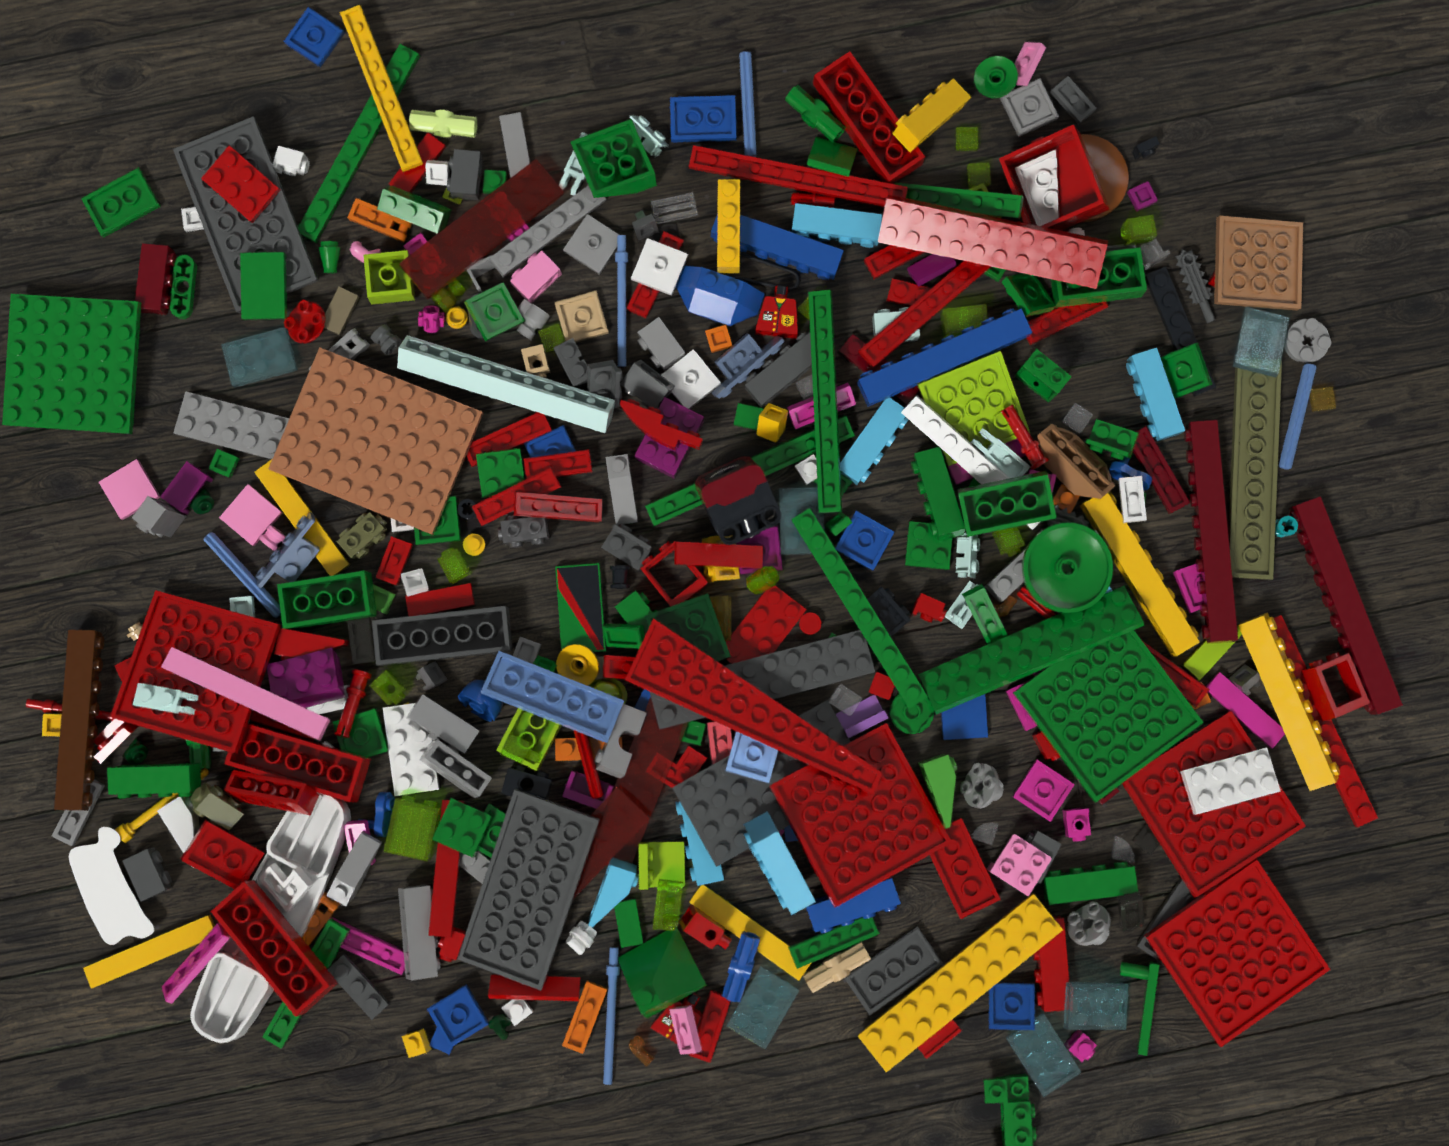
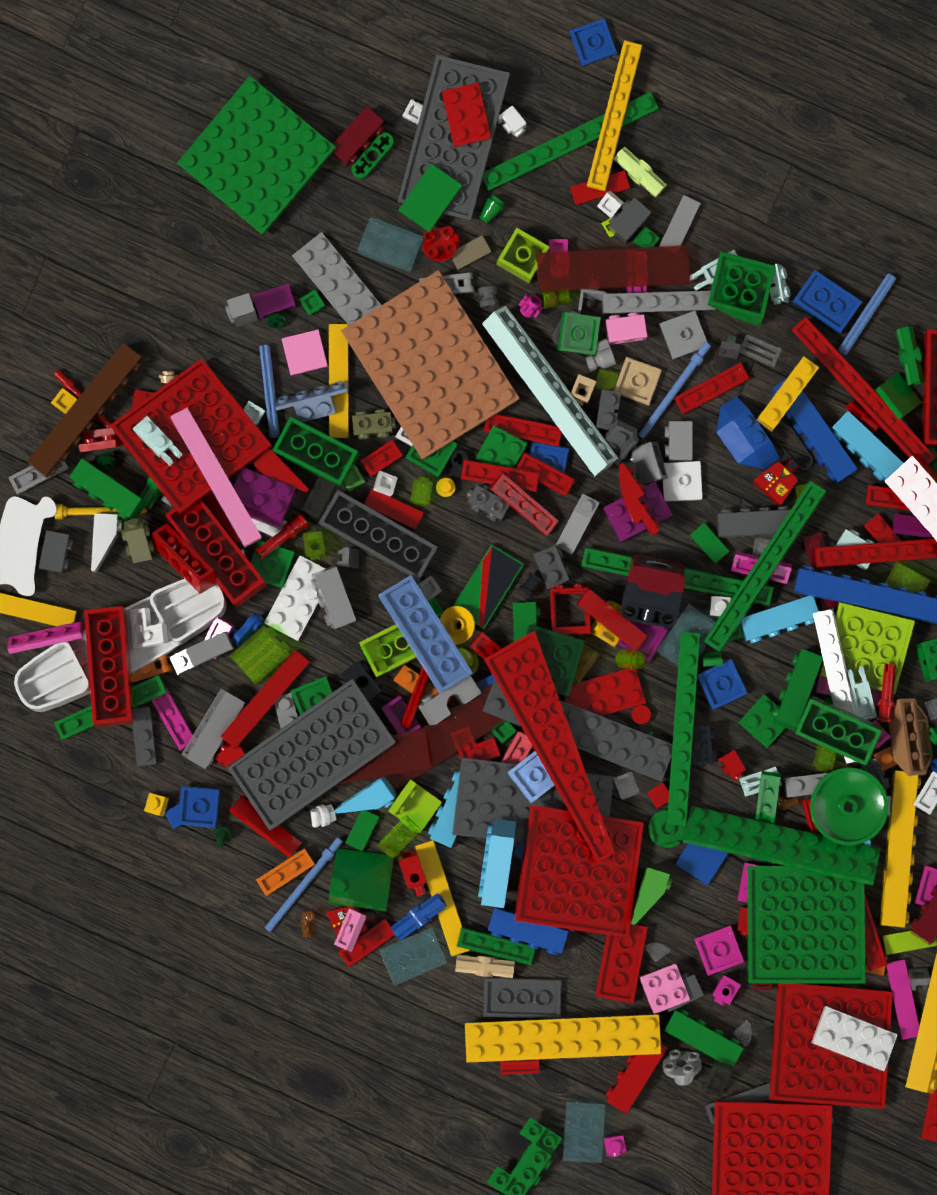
camera: 35 degrees right, 0 degrees up
green tile [81,167,161,238] -> none
bright pink tile [99,459,160,520] -> none
red plate [180,819,265,889] -> none
bright pink wheel [258,524,286,551] -> none
orange plate [347,198,412,243] -> none
bright pink arm [350,241,381,263] -> none
brick [377,185,452,234] -> none
light grey brick [419,739,492,798] -> none
green plate [432,798,493,858] -> none
yellow plate [446,307,468,329] -> none
blue cylinder [458,680,504,722] -> none
white plate [502,999,533,1026] -> none
green tile [603,623,645,649] -> none
white plate [631,238,688,296] -> none
orange plate [705,325,732,353] -> none
sand blue bracket [711,333,785,399] -> none
yellow panel [757,403,788,443] -> none
medium lavender panel [836,695,888,738] -> none
light aqua hinge [956,533,980,579] -> none
light grey plate [960,763,1004,808] -> none
blue tile [989,983,1035,1031] -> none
clear light blue plate [1064,982,1129,1030] -> none
green piece [1120,961,1159,1056] -> none

